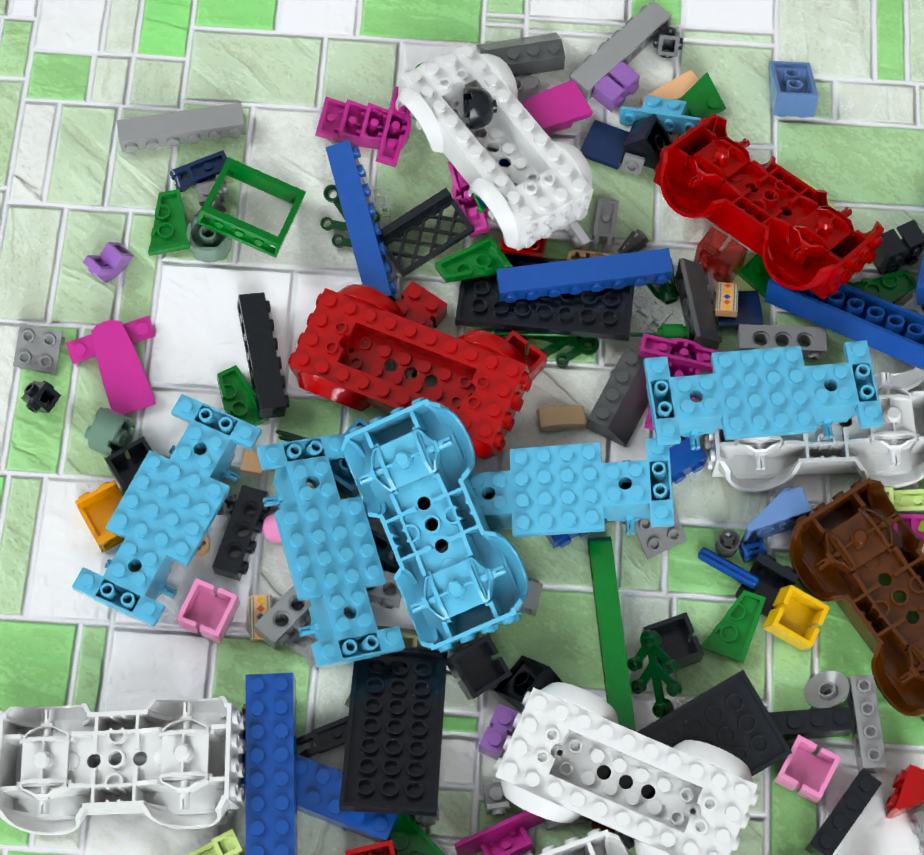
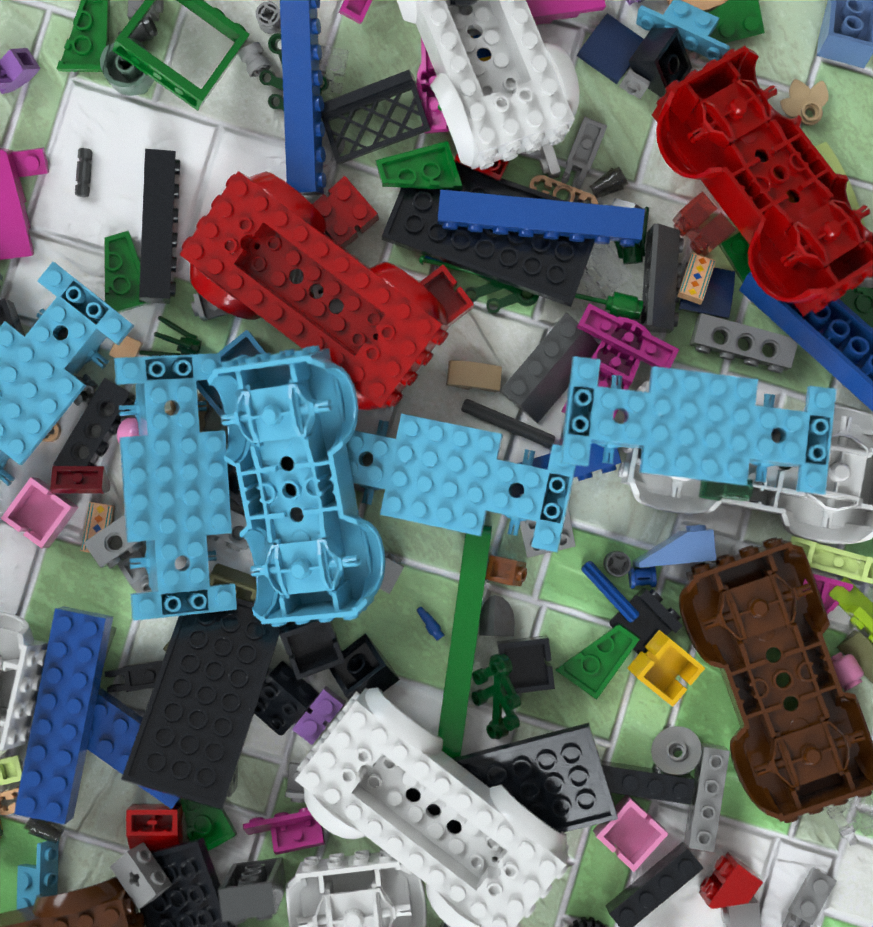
camera: 15 degrees right, 20 degrees up
none -> dark red tile [50,466,110,494]
none -> dark grey axle [75,148,93,197]
none -> light grey bracket [191,293,229,321]
none -> light grey wheel [238,42,272,77]
none -> black bracket [254,661,319,736]
none -> light grey wheel [256,1,281,34]
none -> blue piece [417,607,445,641]
none -> dark grey axle [461,399,555,448]
none -> flat silver brick [479,595,515,636]
none -> dark orange bracket [485,555,527,586]
none -> clear green piece [698,478,754,502]
none -> tan plate [780,79,828,126]

